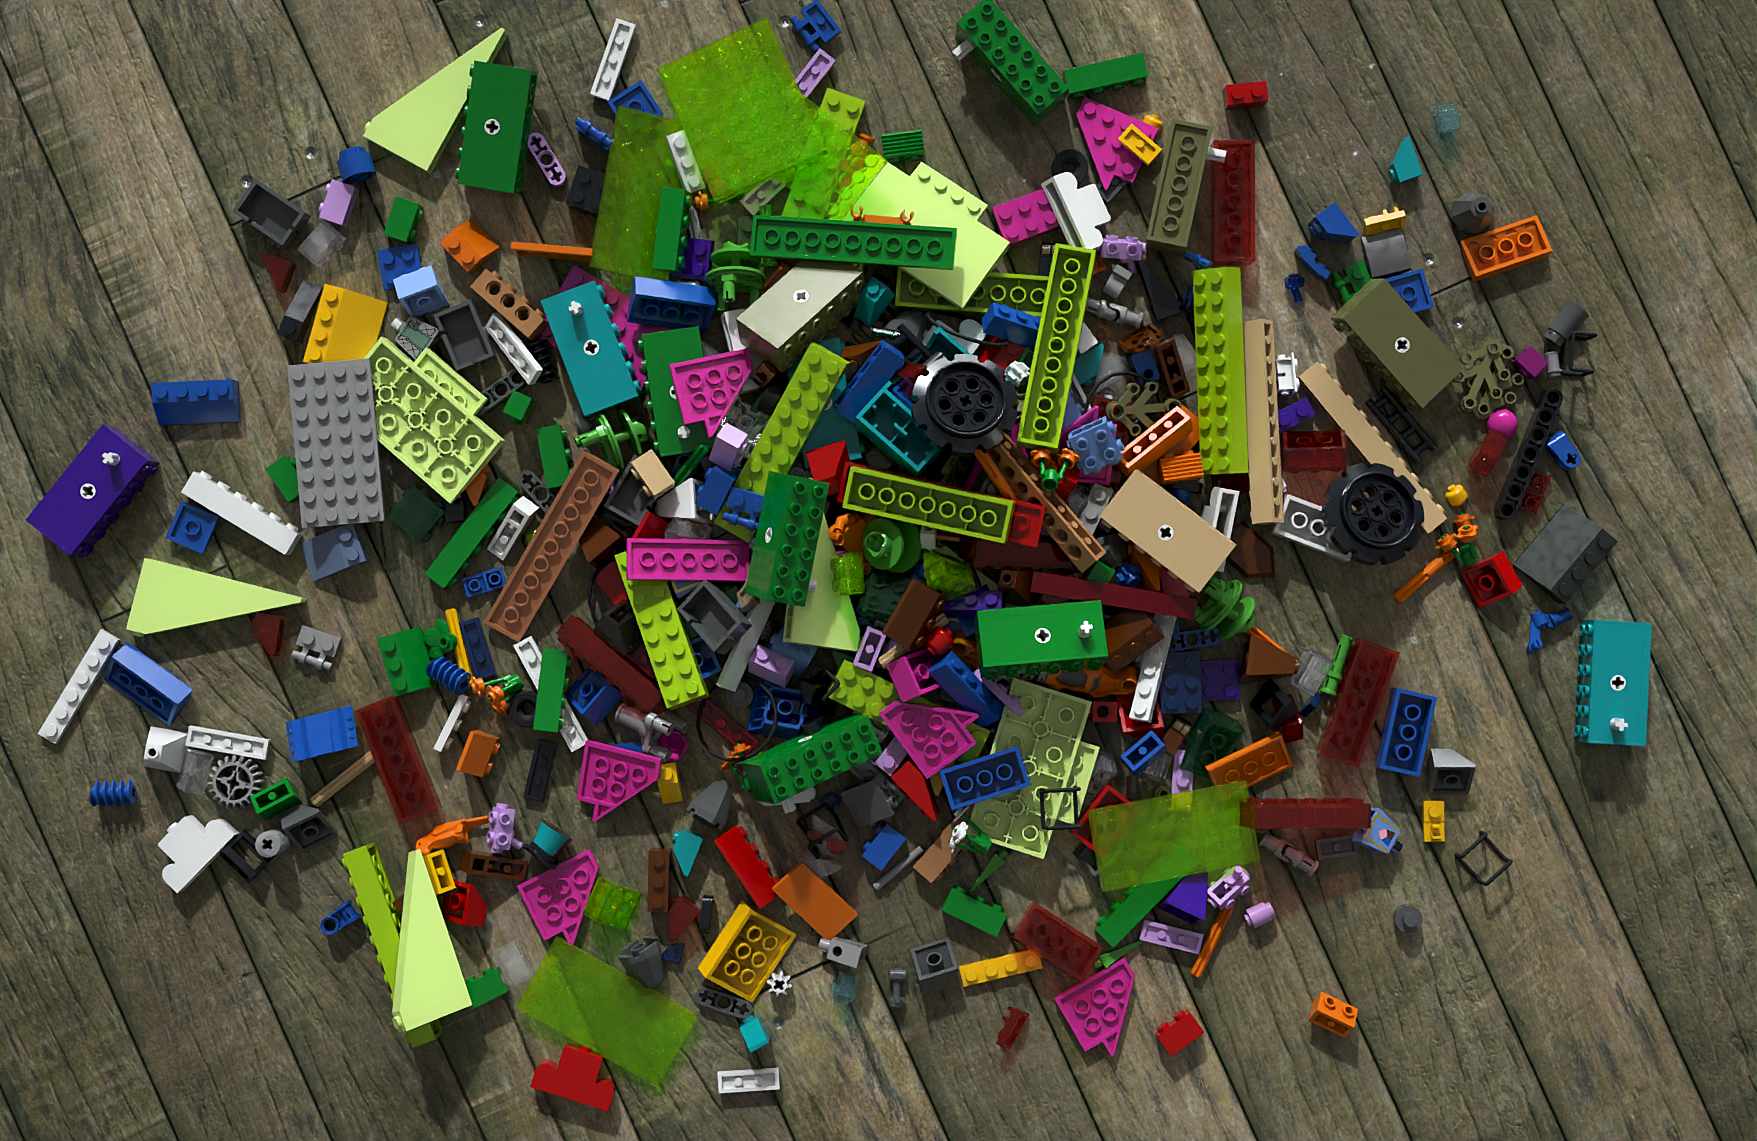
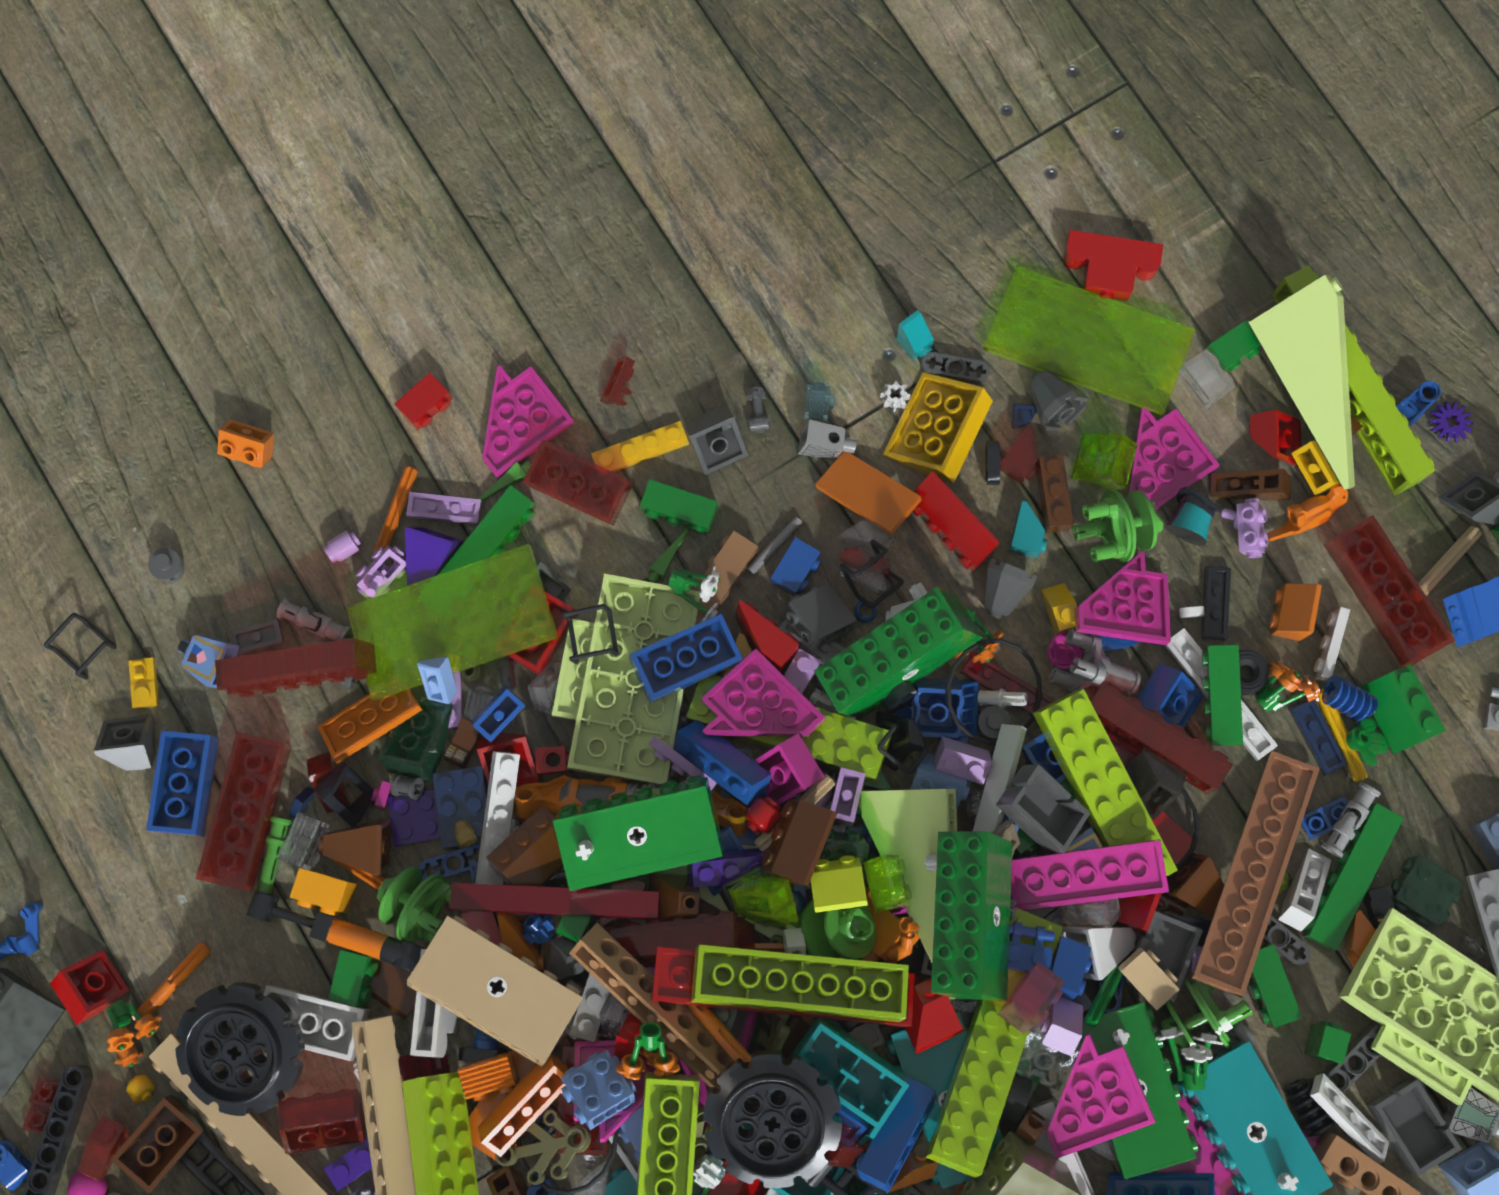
camera: 170 degrees right, 10 degrees down
white plate [717,1067,780,1093] -> none
none -> reddish brown slope [110,1095,203,1194]
none -> black piece [246,891,425,971]
none -> light orange piece [290,868,358,916]
none -> green brick [328,949,378,1008]
none -> dark pink plate [371,781,391,811]
none -> dark grey bush [390,774,424,800]
none -> light blue slope [417,657,457,704]
none -> clear yellow hose [454,820,478,848]
none -> neon yellow slope [810,856,868,913]
none -> white axle [977,689,1028,708]
none -> clear pink brick [997,962,1065,1034]
none -> bright green piece [1072,490,1164,562]
none -> plant [1155,1026,1223,1091]
none -> white tile [1179,606,1205,618]
none -> light grey piece [1322,782,1381,858]
none -> dark purple gear [1429,401,1474,443]

